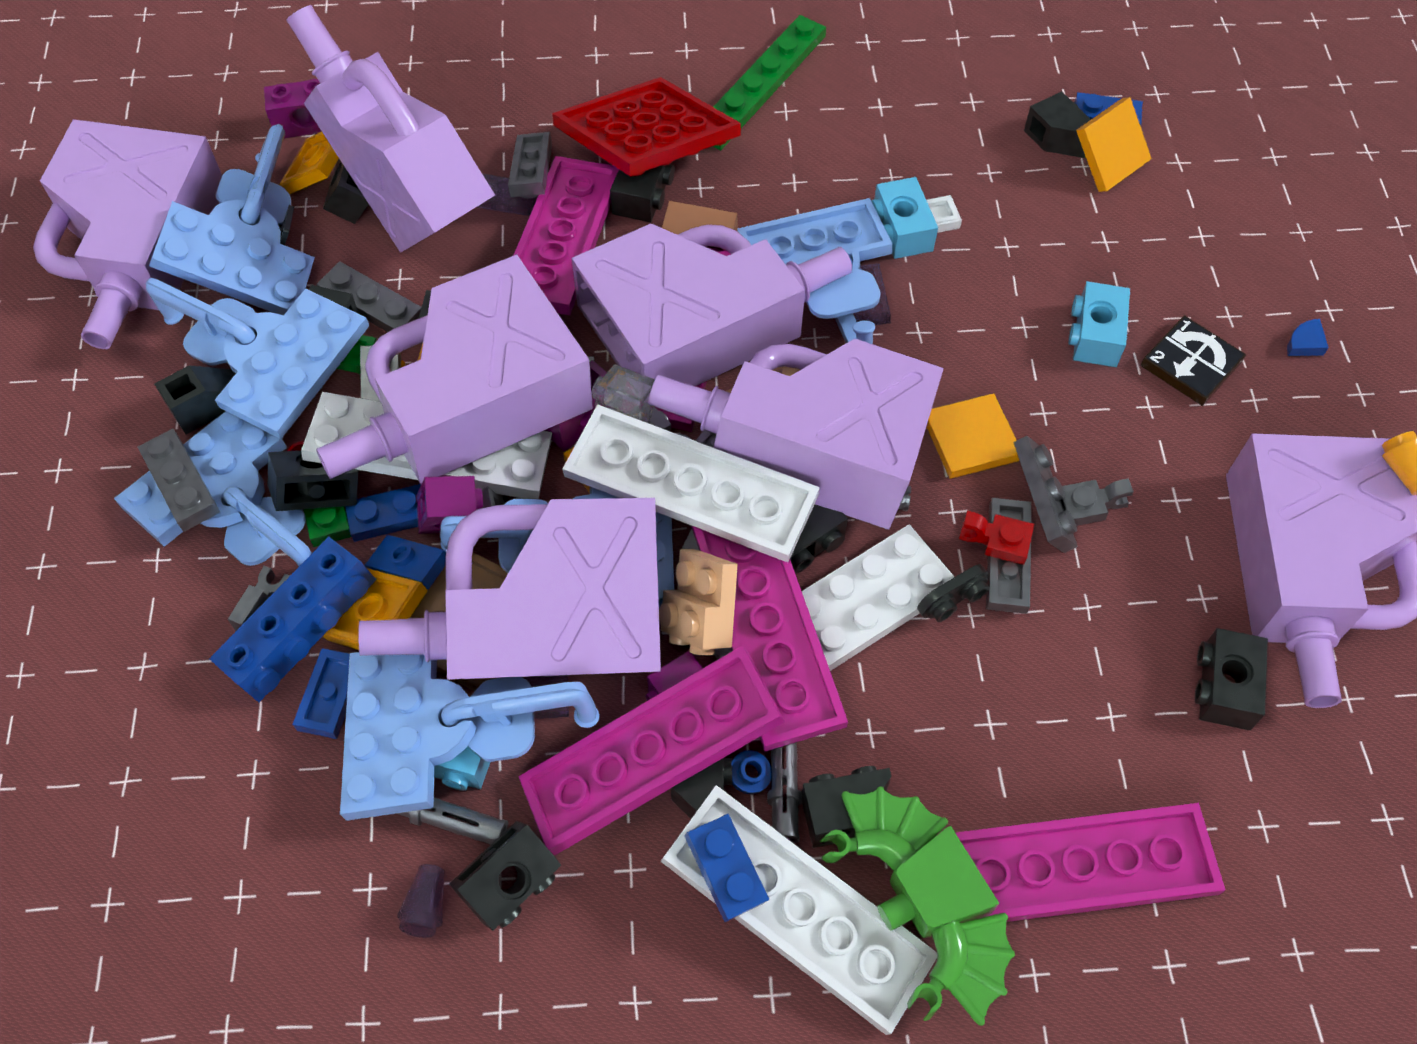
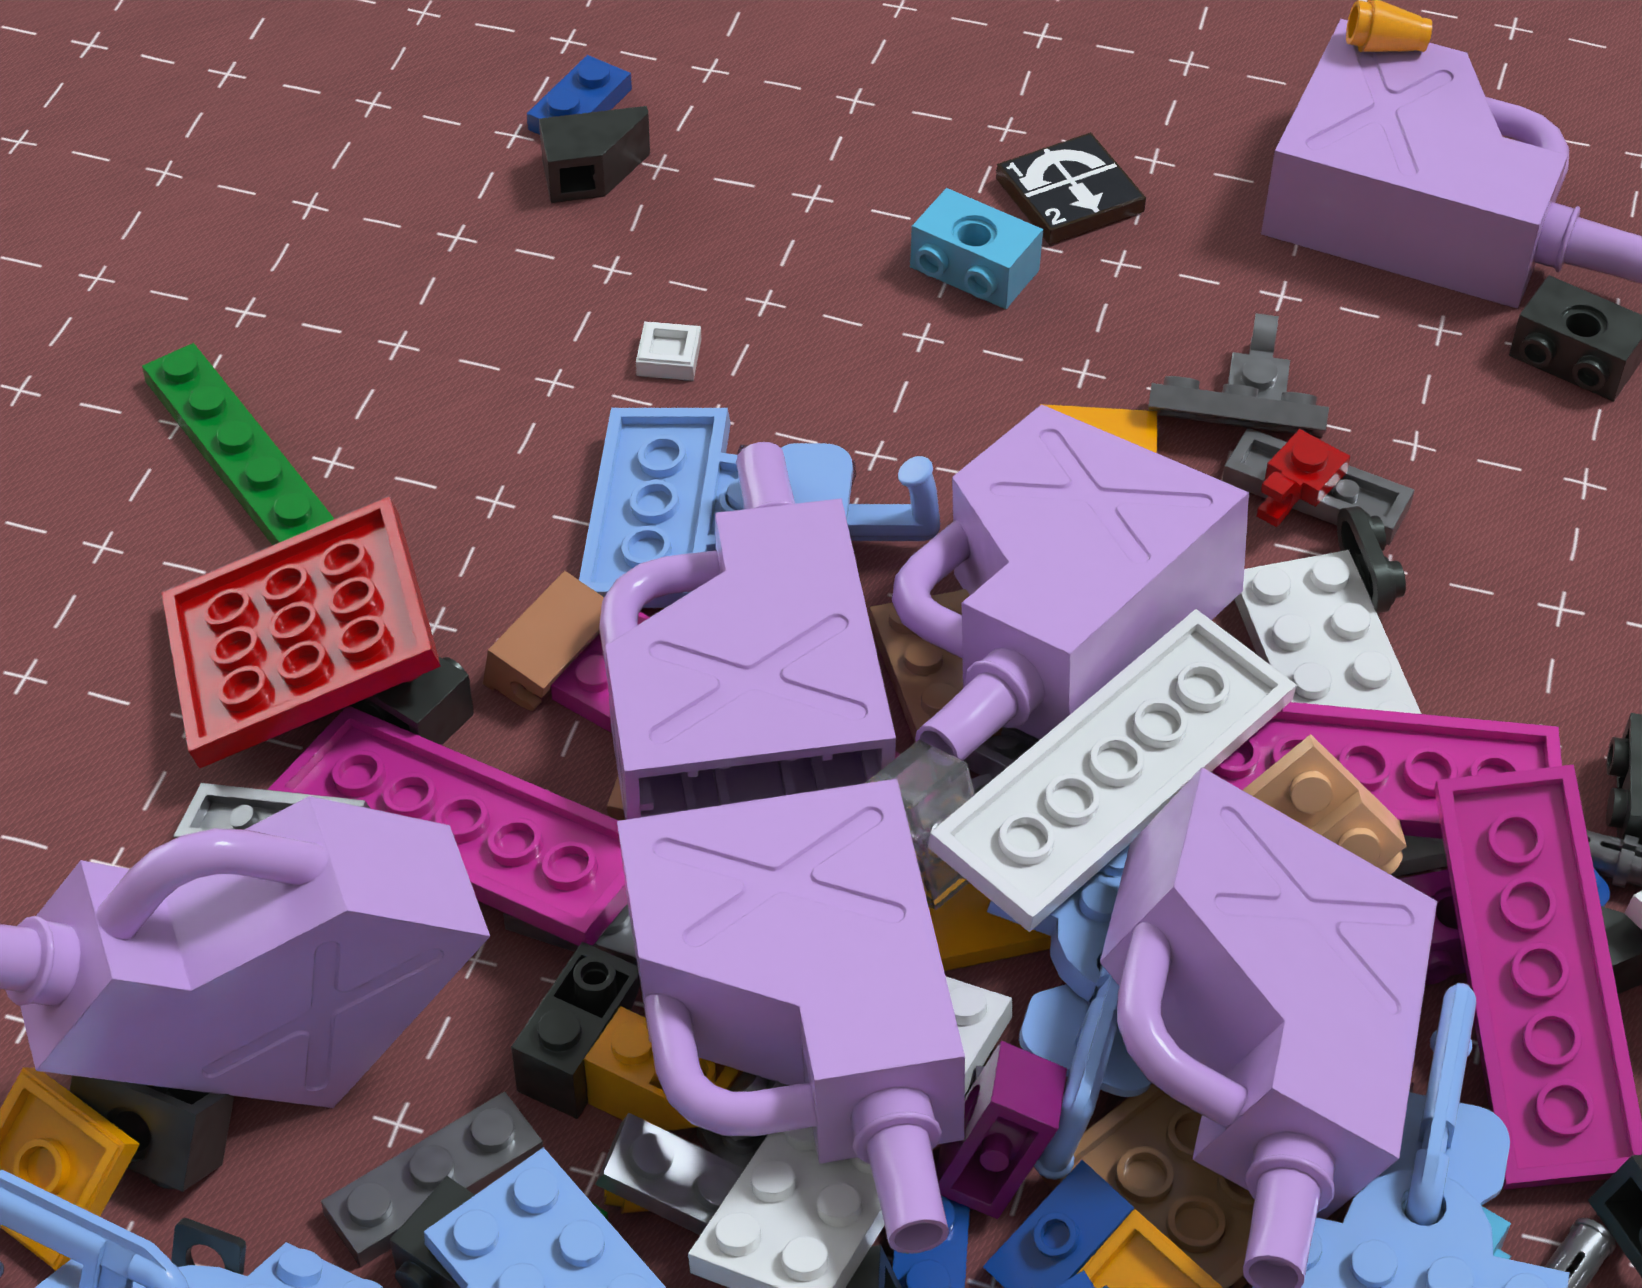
camera: 70 degrees left, 10 degrees down
medium azure brick [871,177,938,259] -> none
light orange tile [1076,97,1152,192] -> none
blue tile [1287,319,1329,356] -> none

